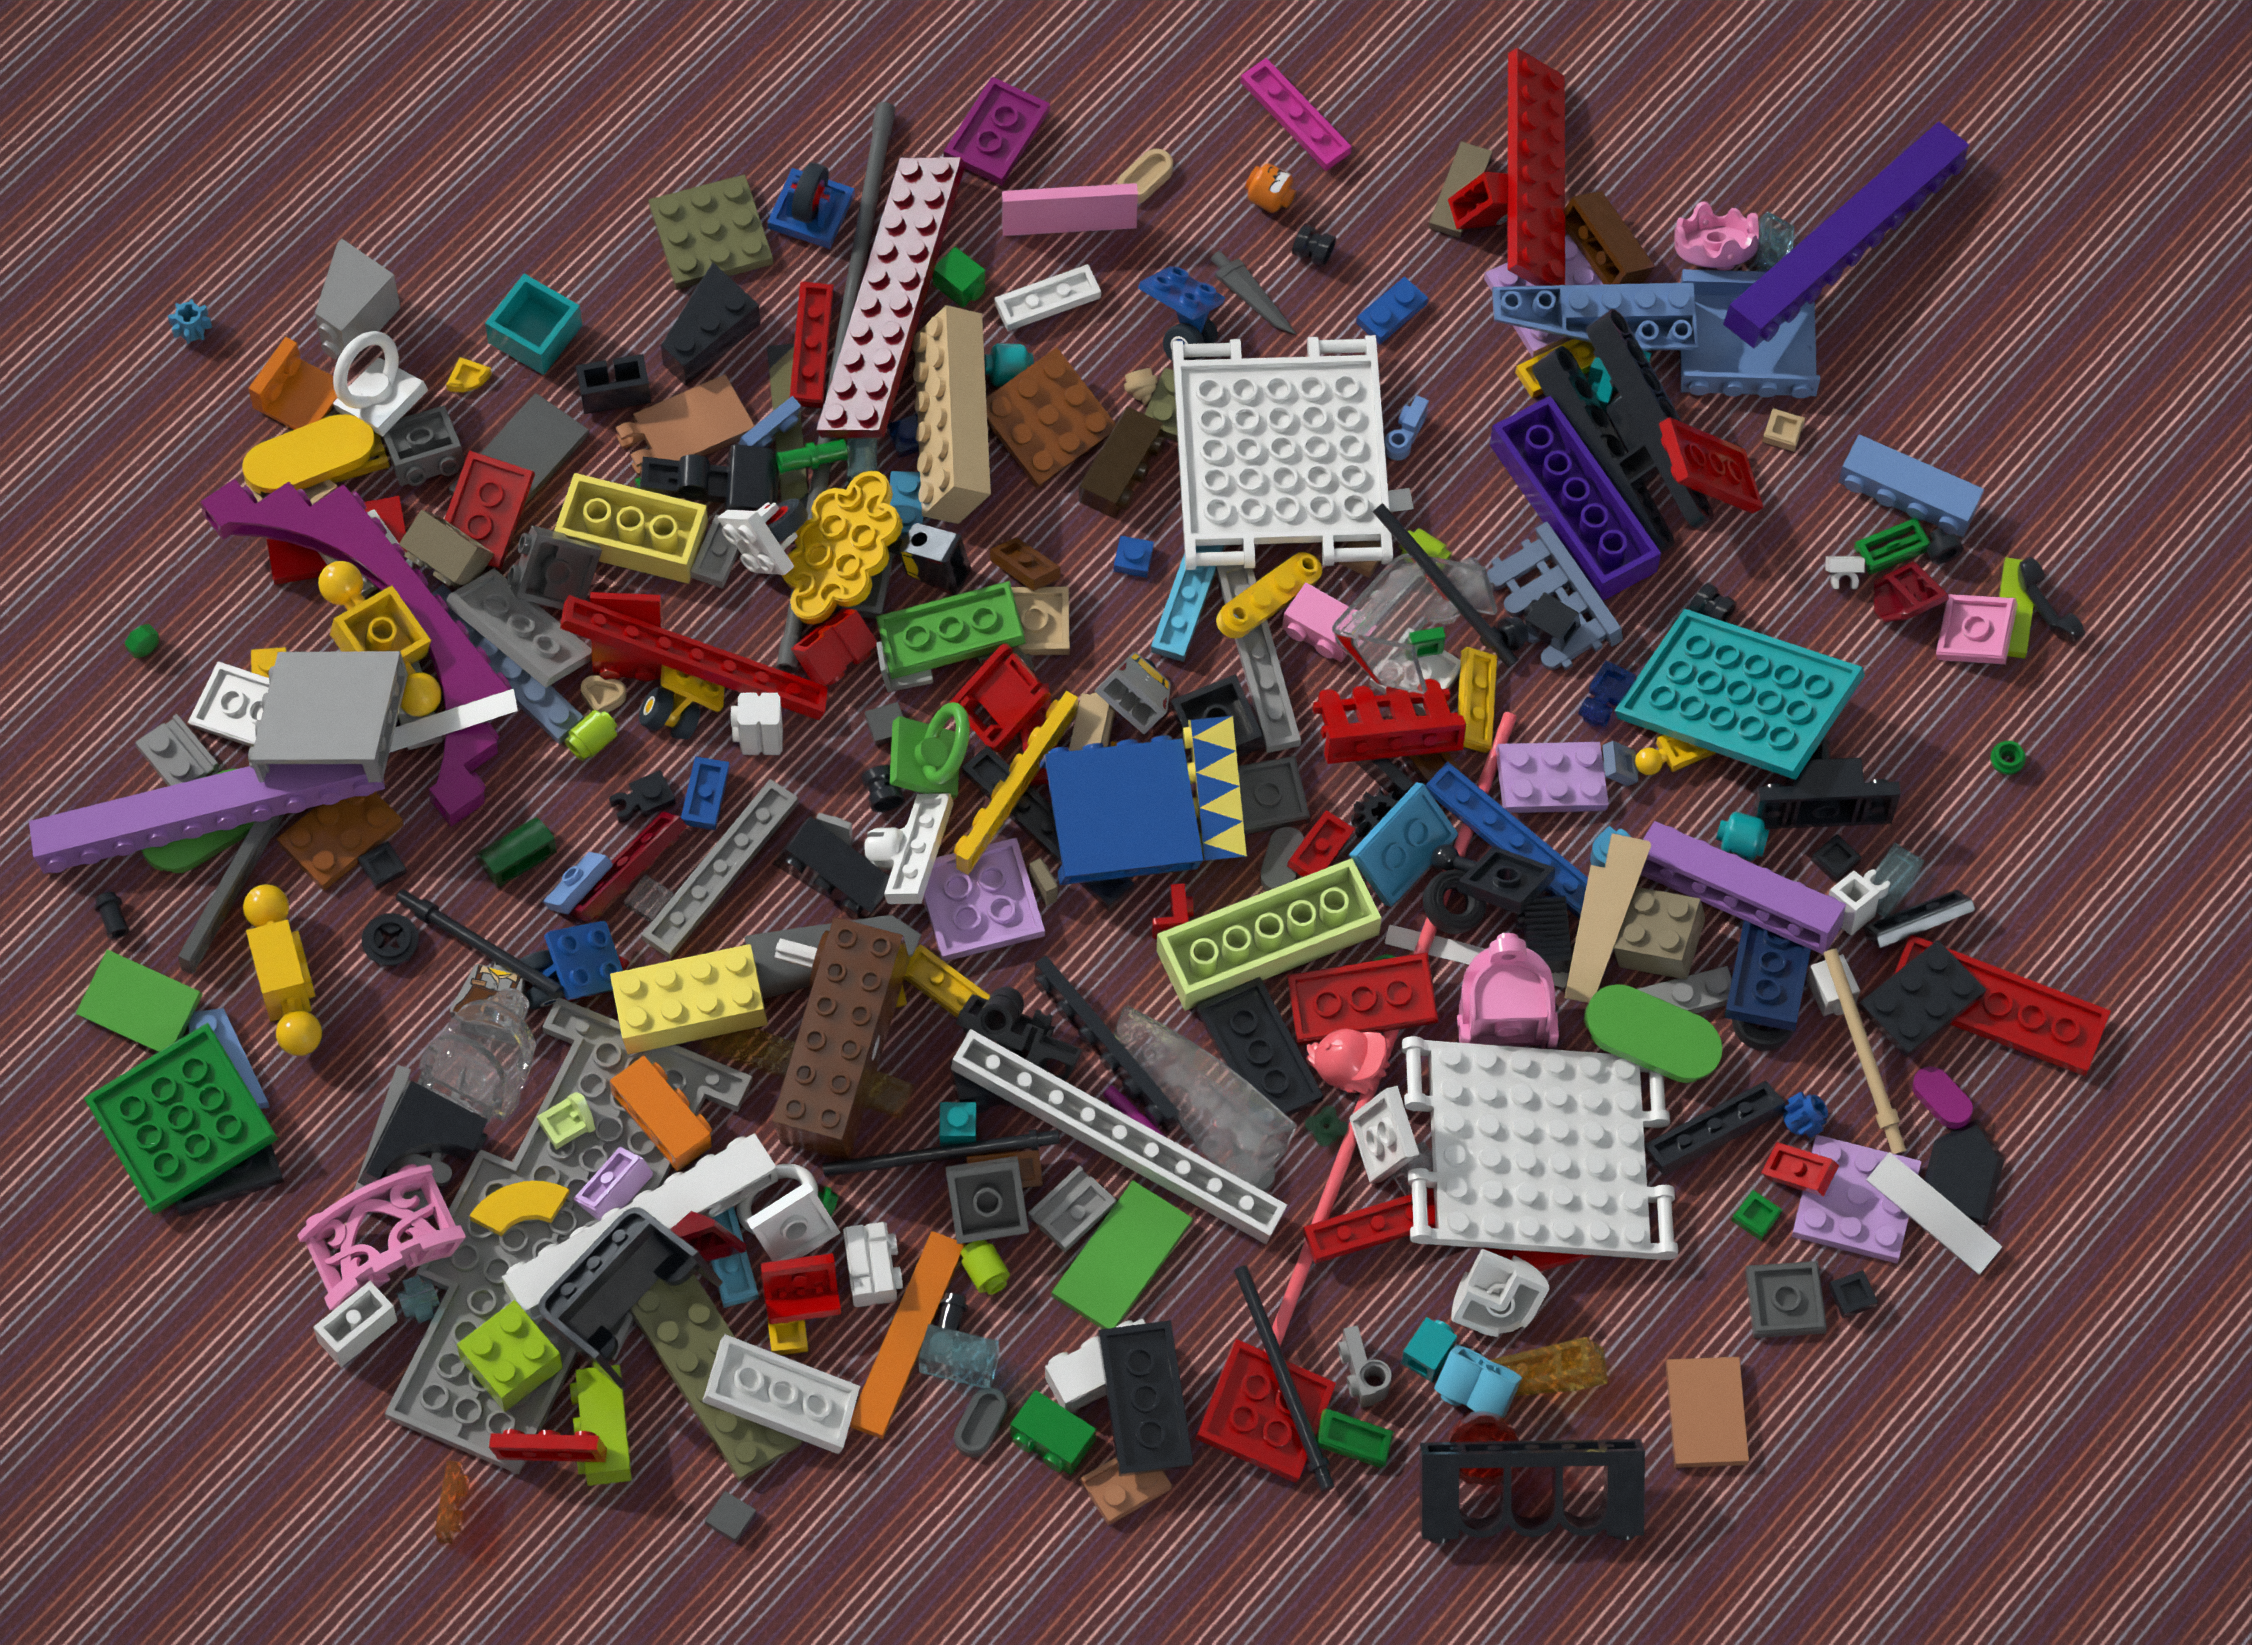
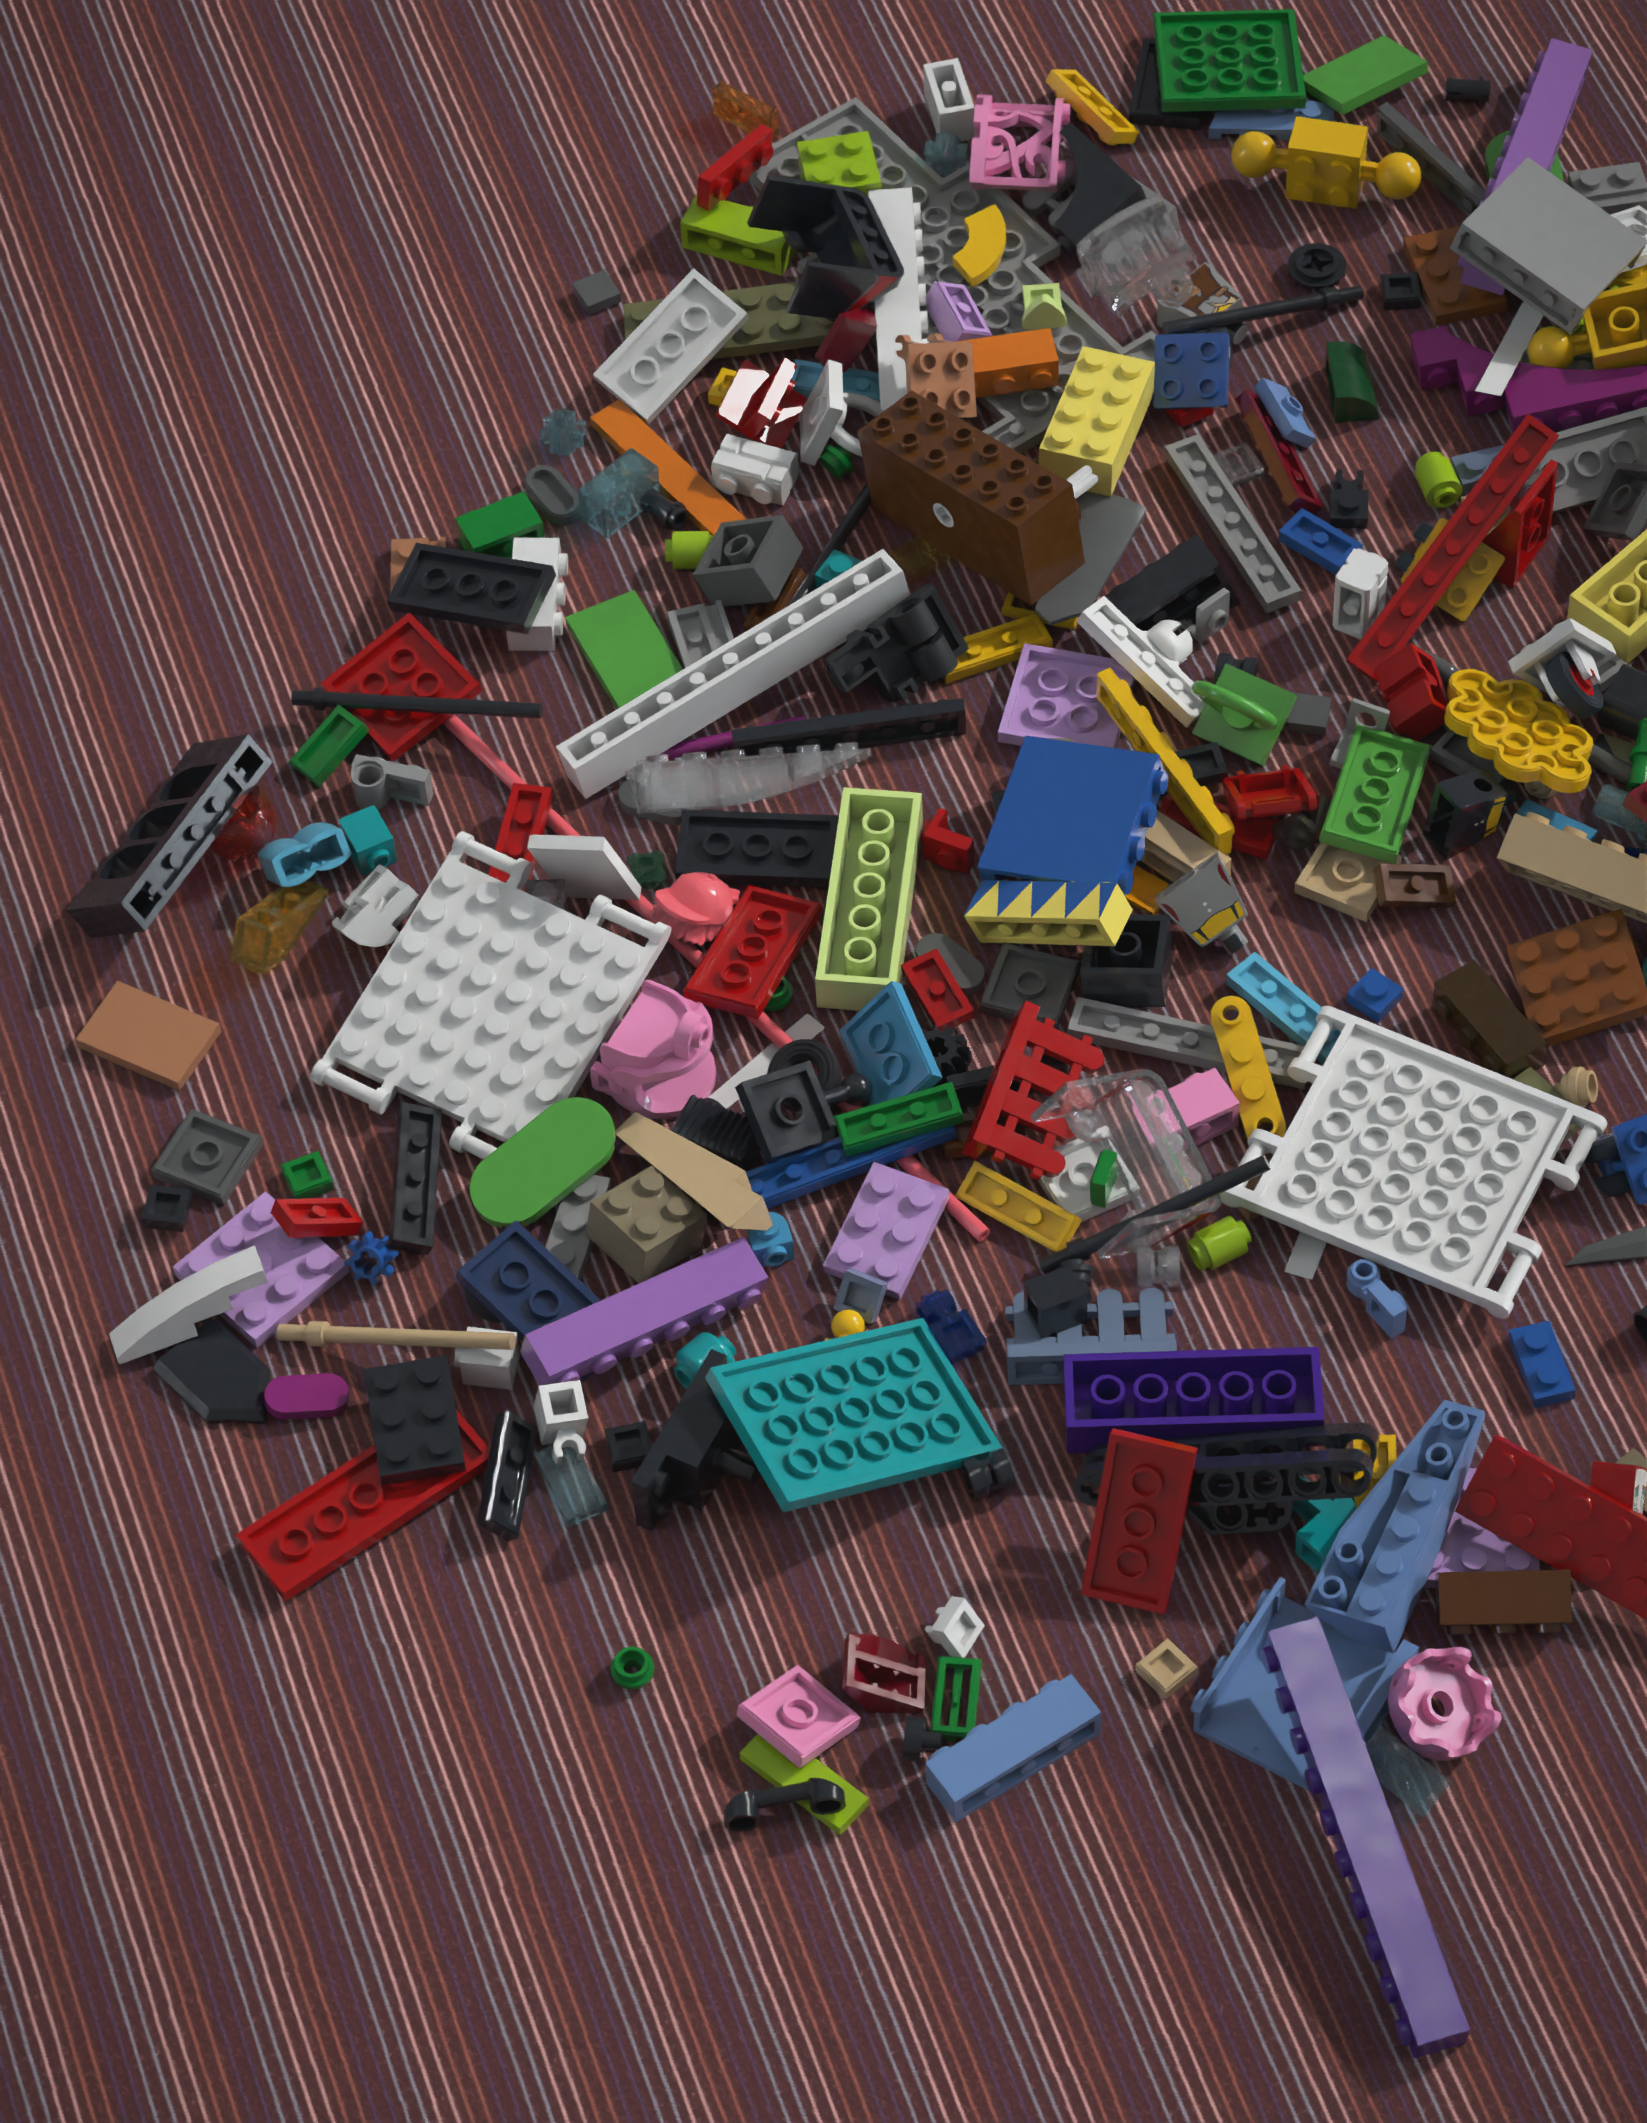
camera: 125 degrees right, 10 degrees down
none -> clear light blue gear [540,409,587,455]
none -> green tile [834,1082,964,1157]
none -> nougat plate [895,333,977,418]
none -> yellow plate [1045,69,1139,146]

